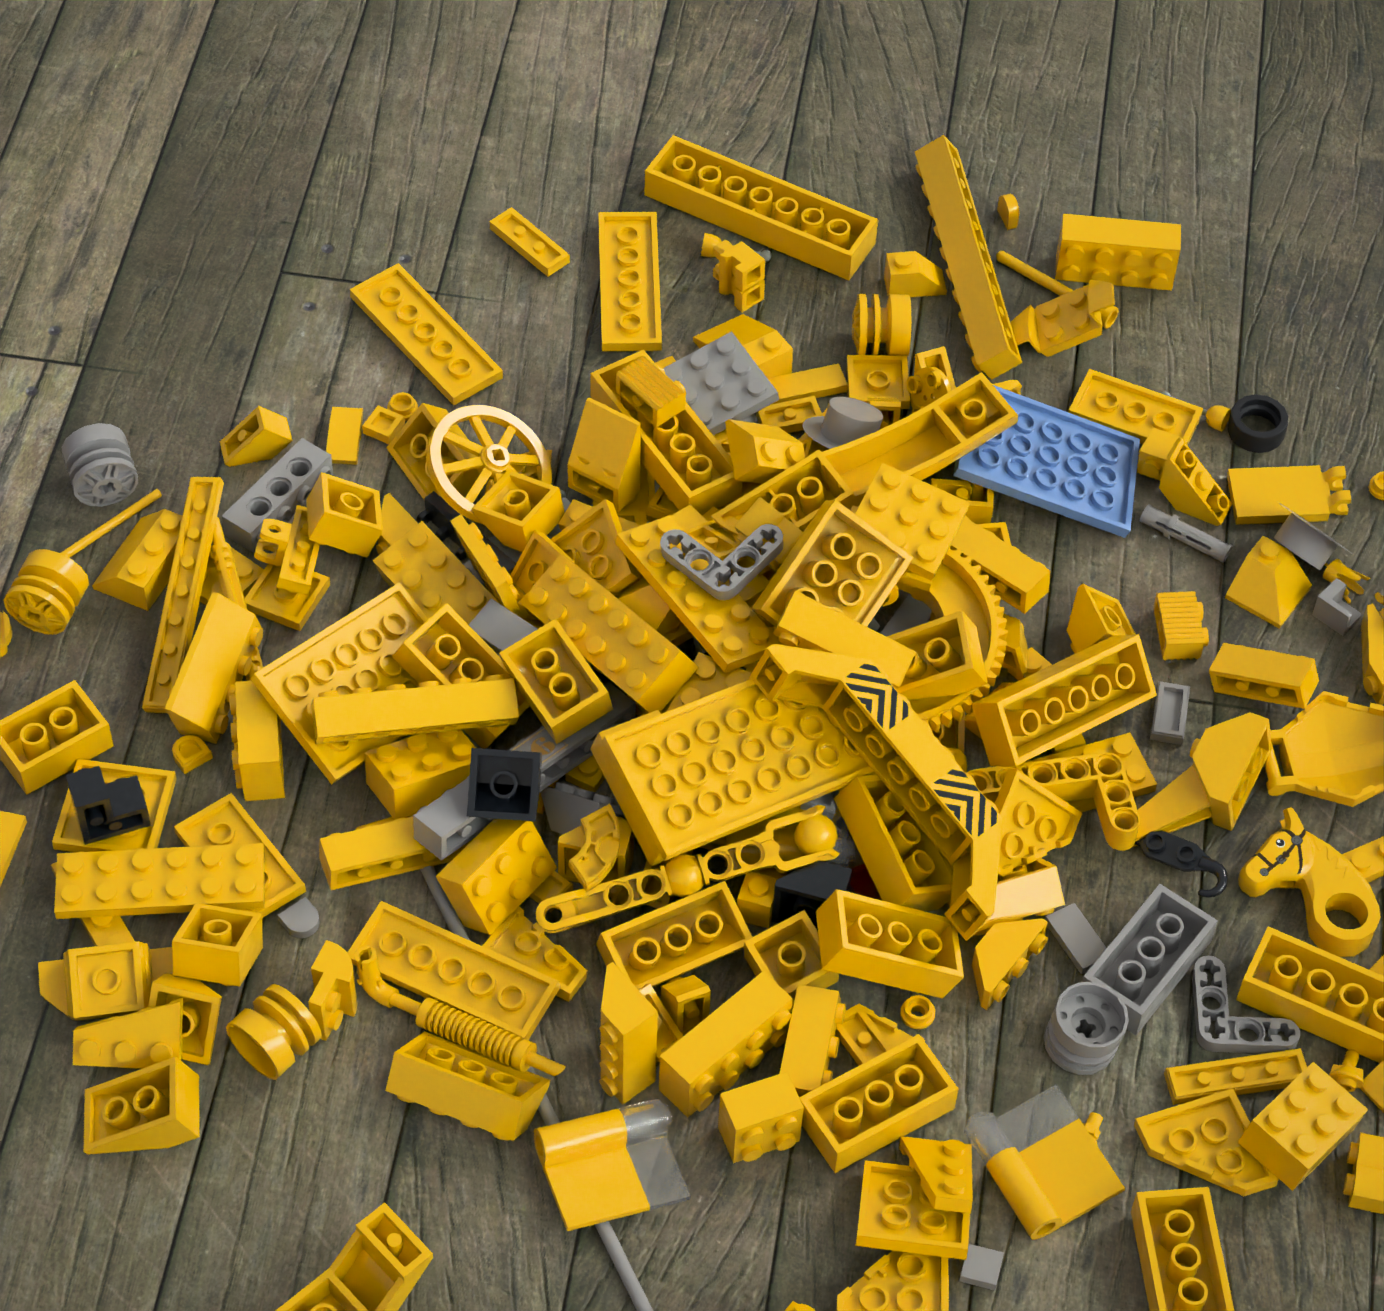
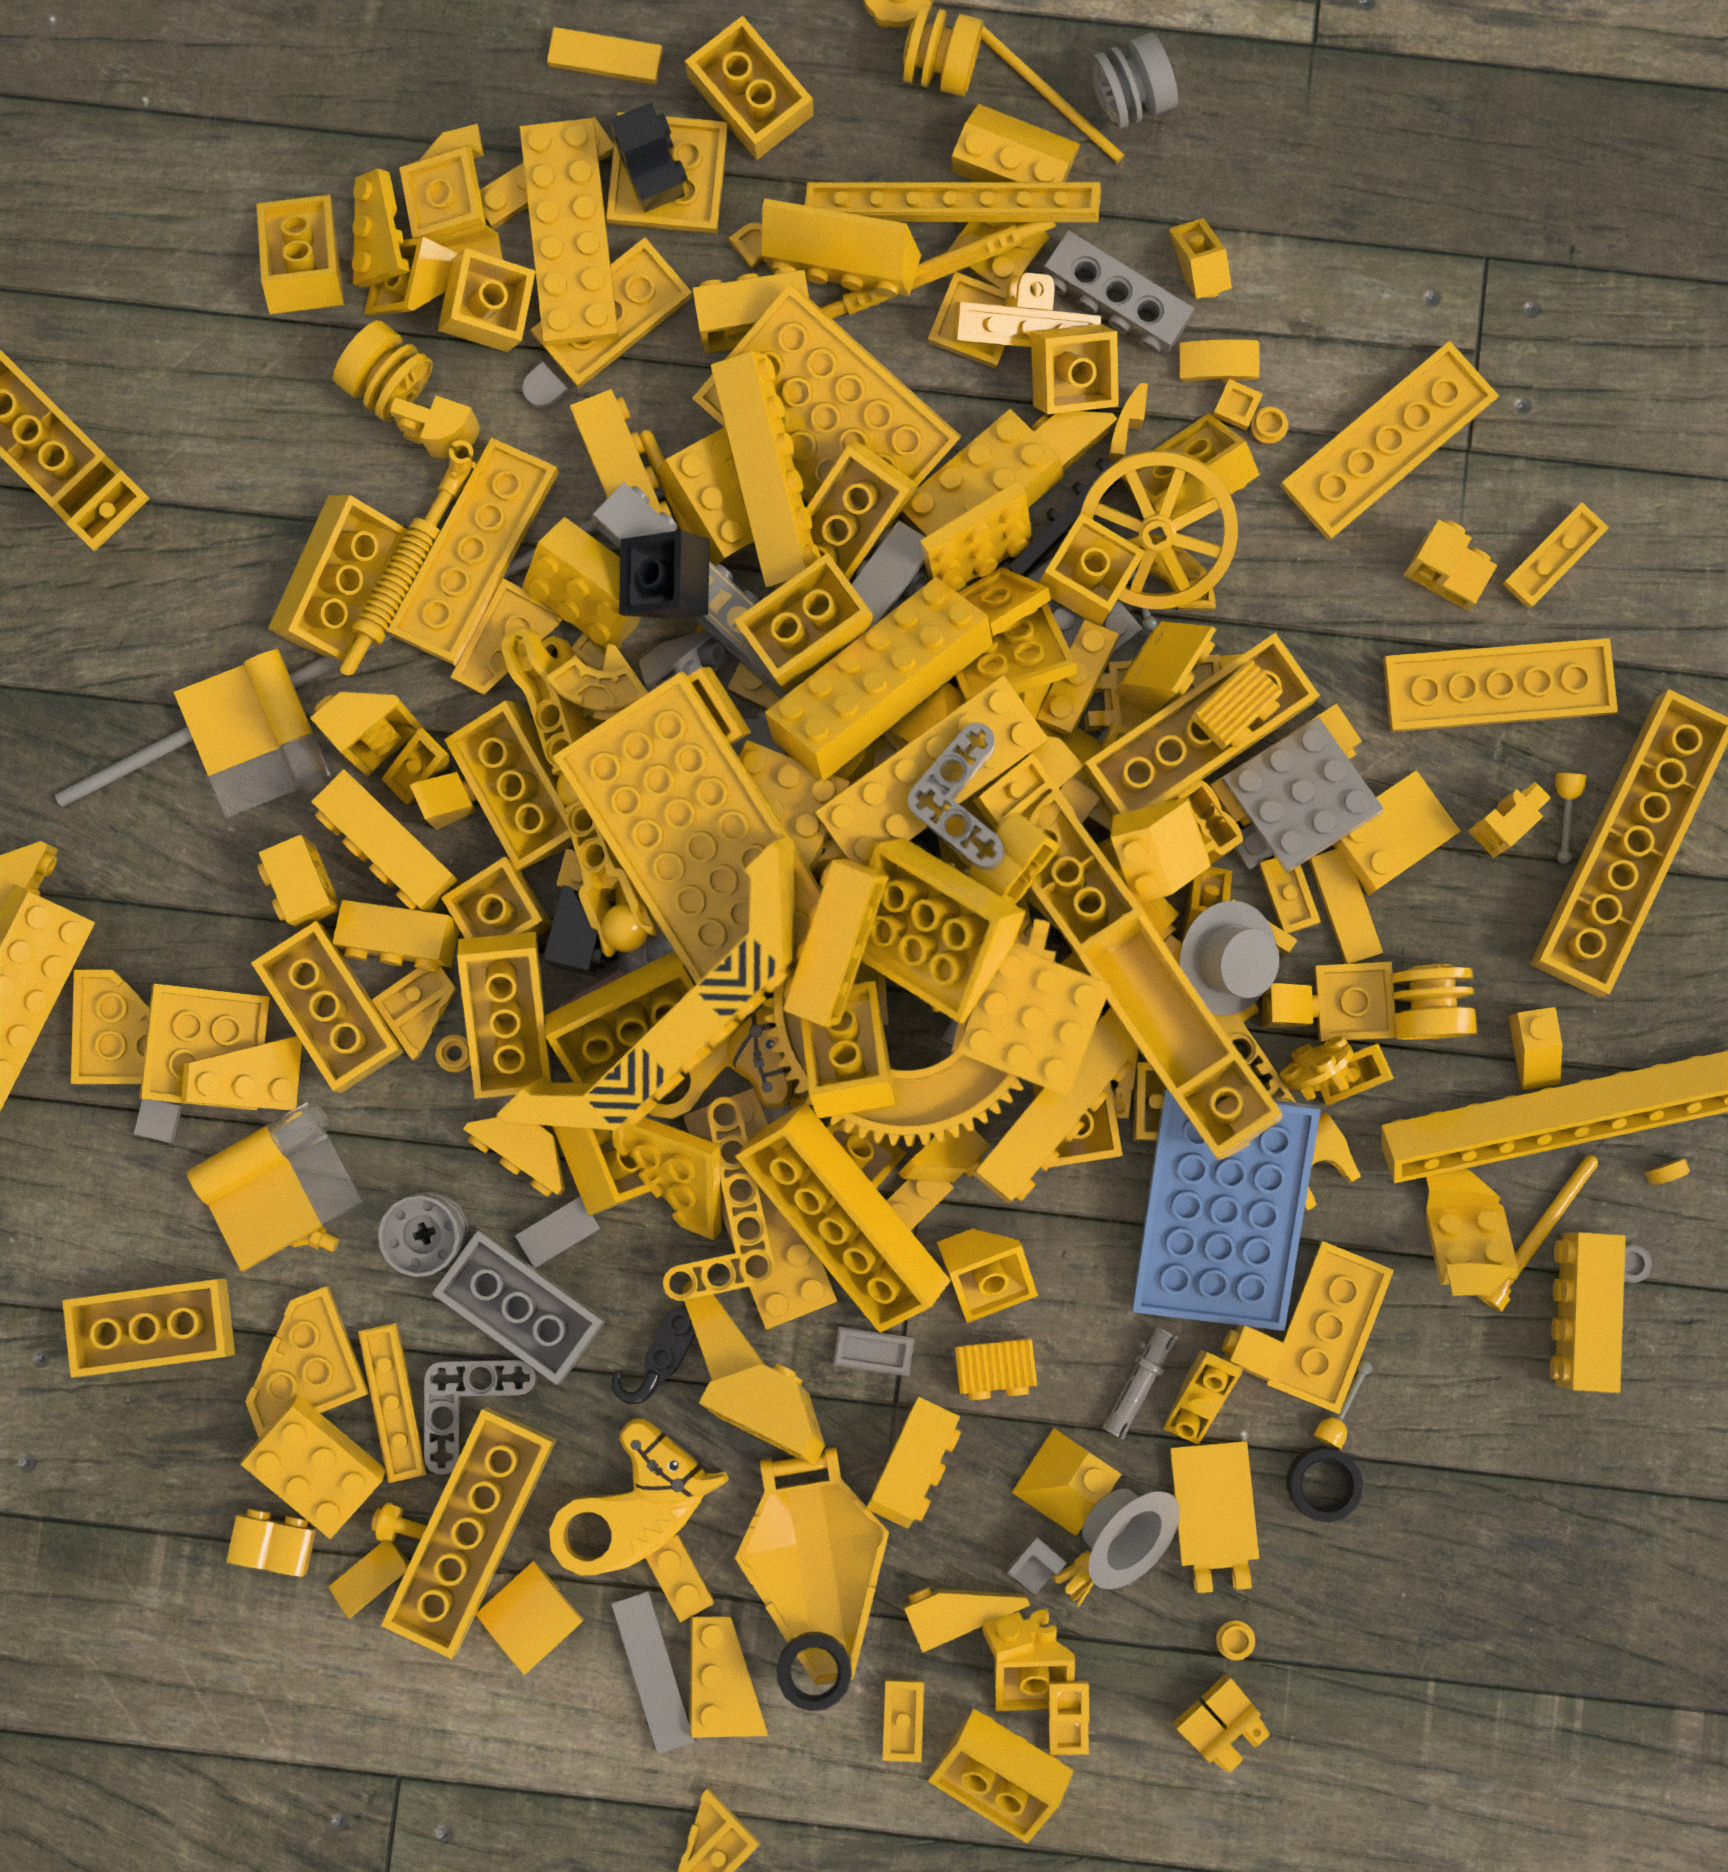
camera: 90 degrees right, 30 degrees up
none -> yellow slope [1107,383,1148,463]
none -> yellow brick [1403,519,1497,611]

